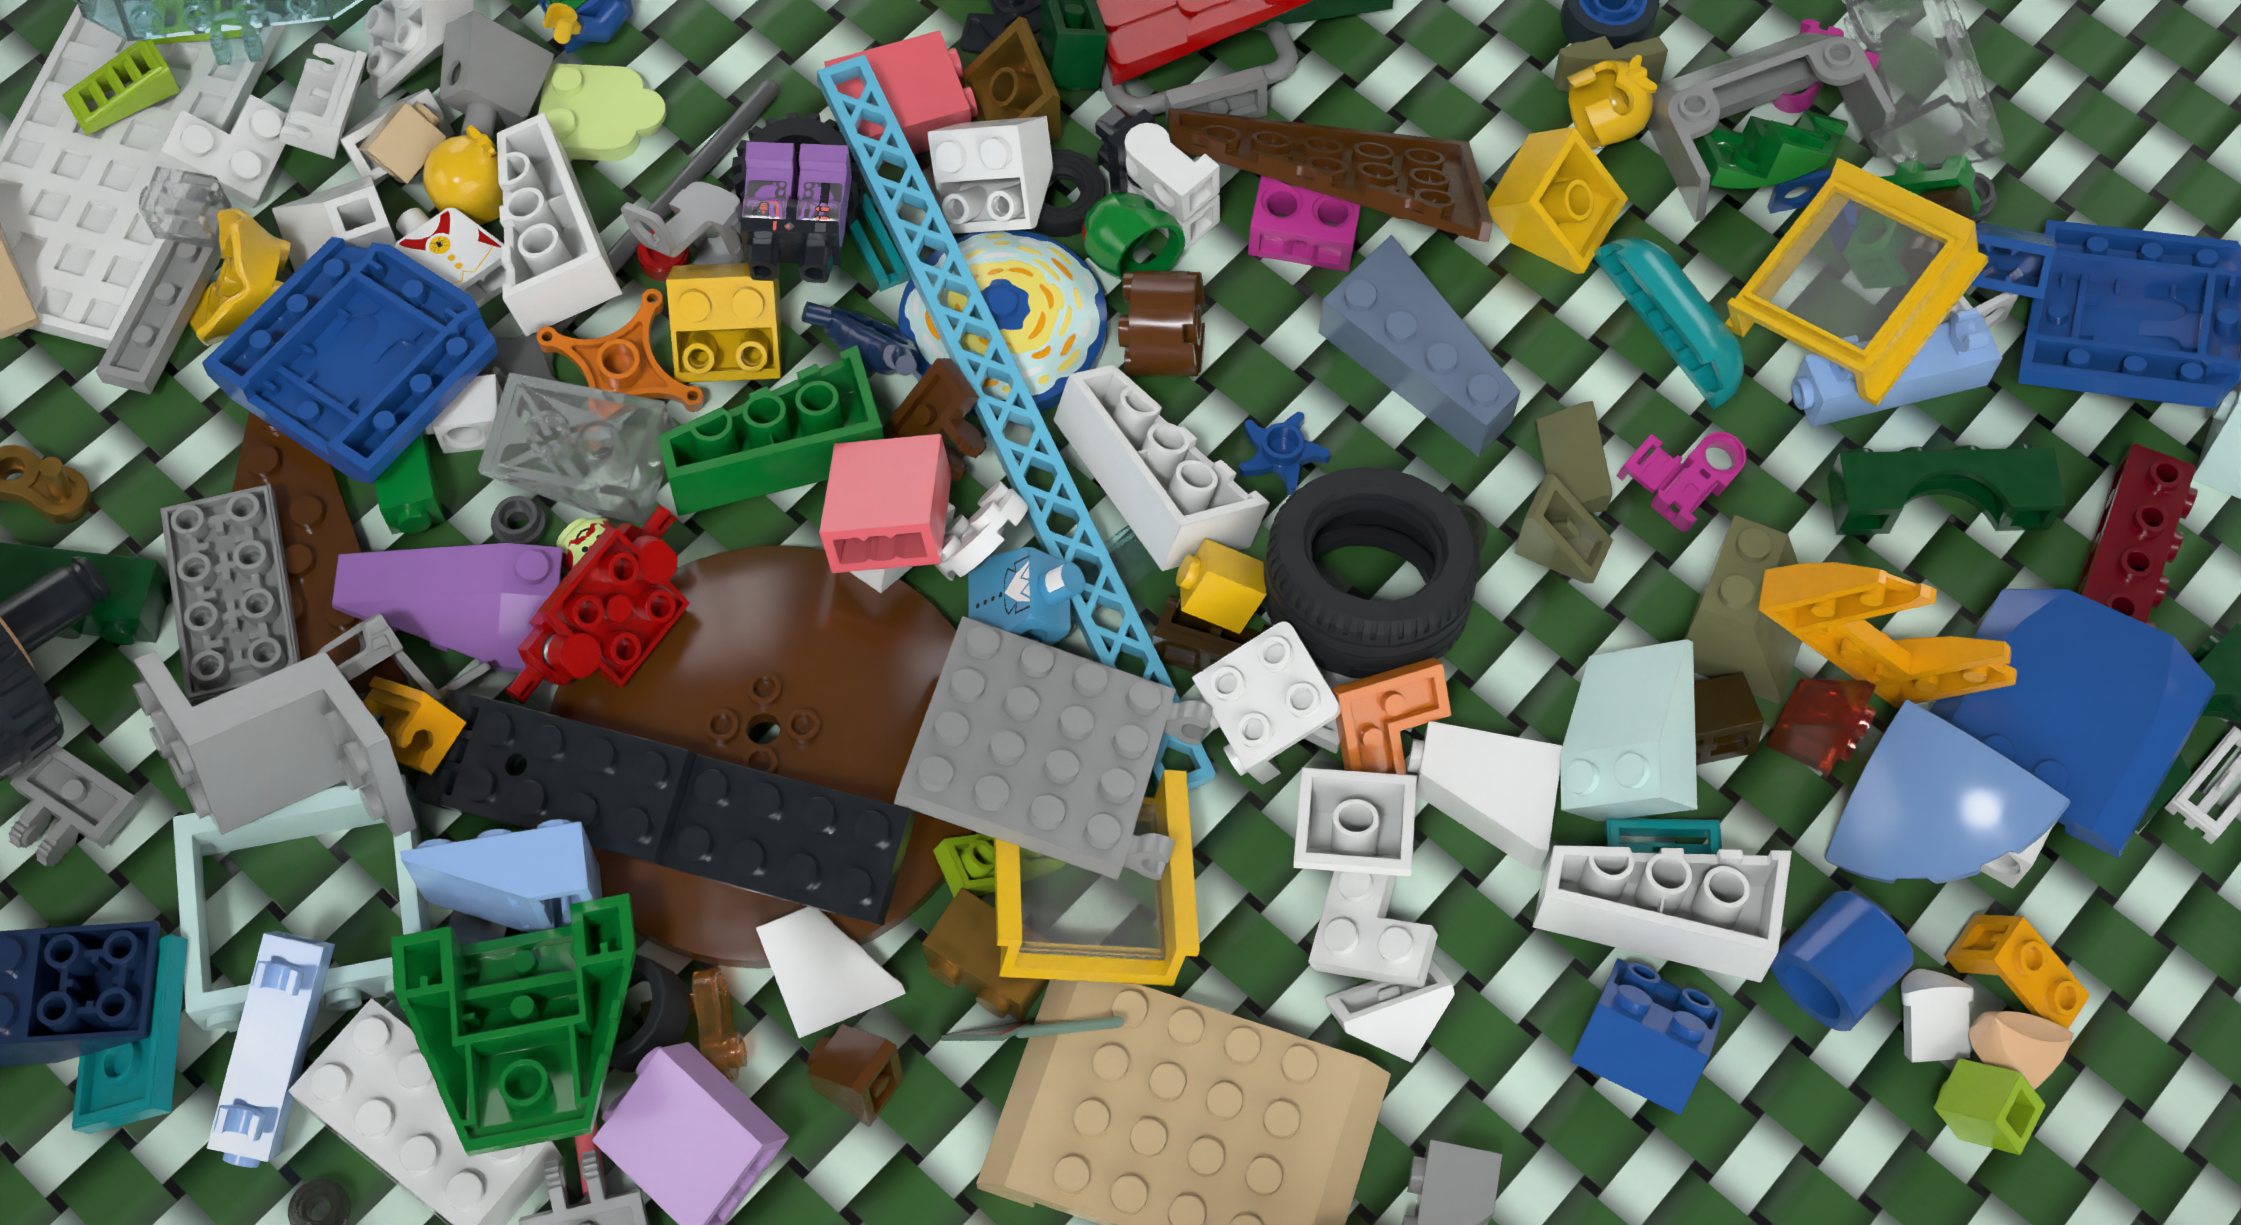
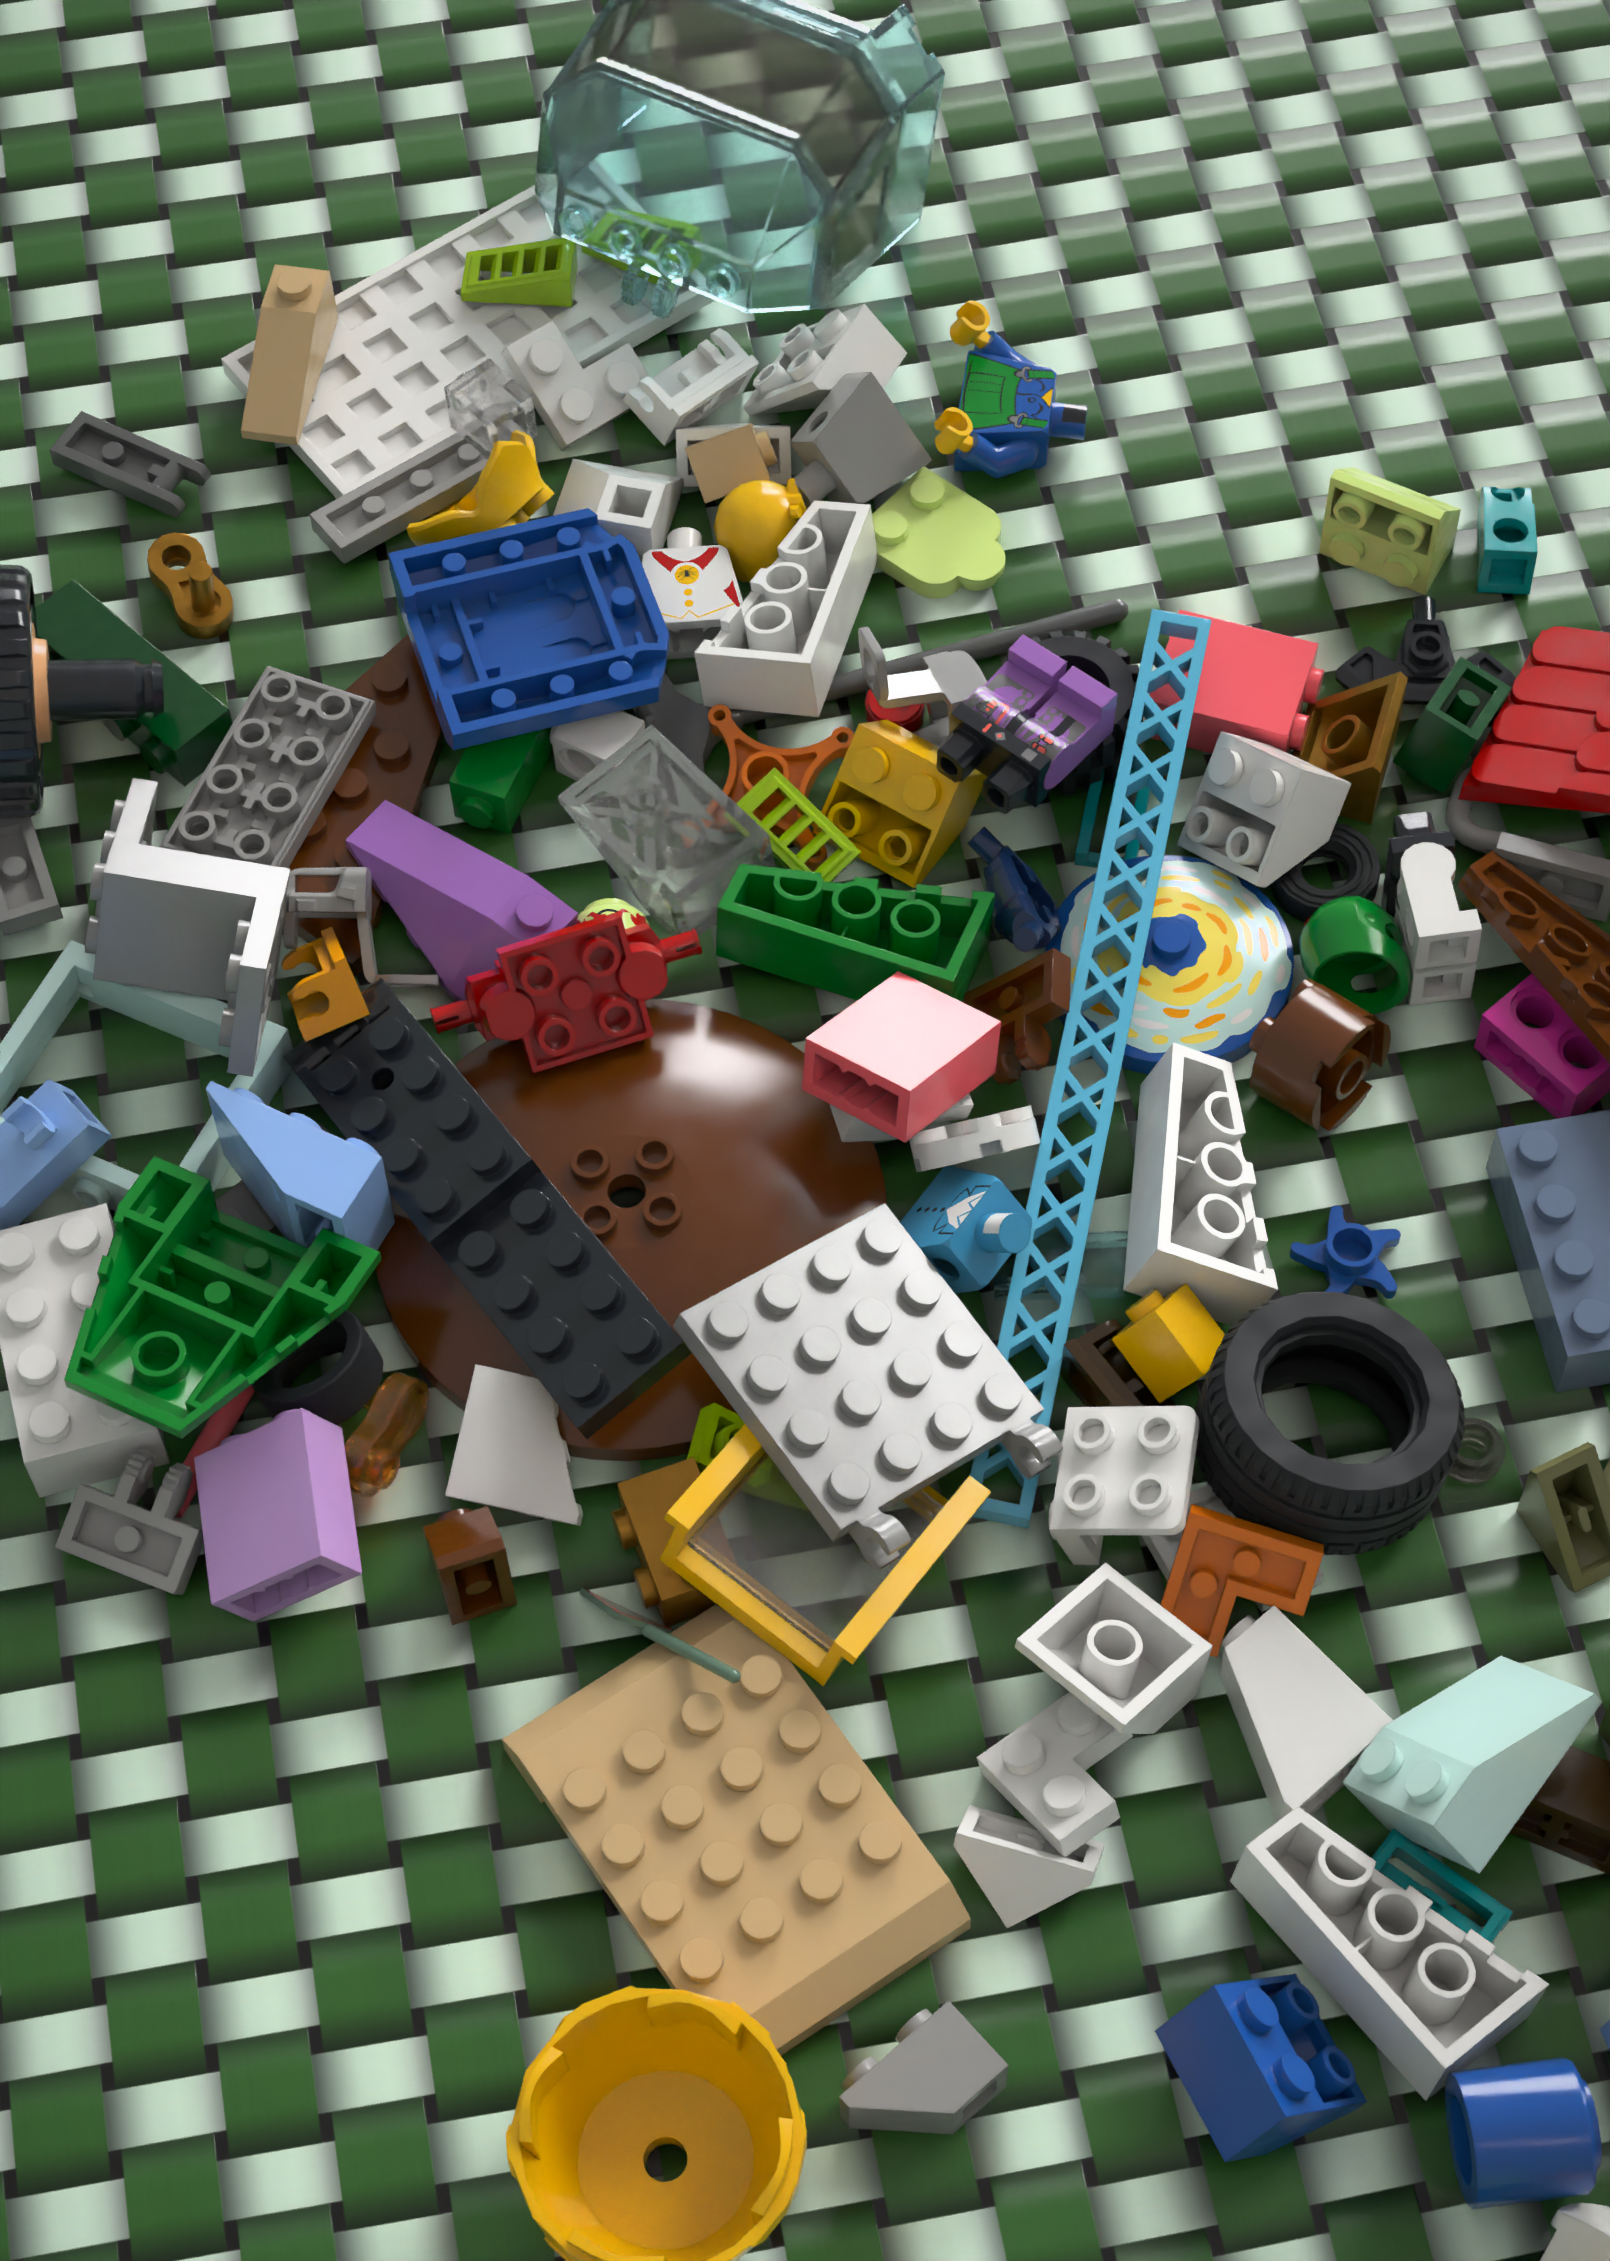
camera: 40 degrees right, 5 degrees down
dark grey plate [491,496,546,545] -> none
none -> lime slope [730,767,861,882]

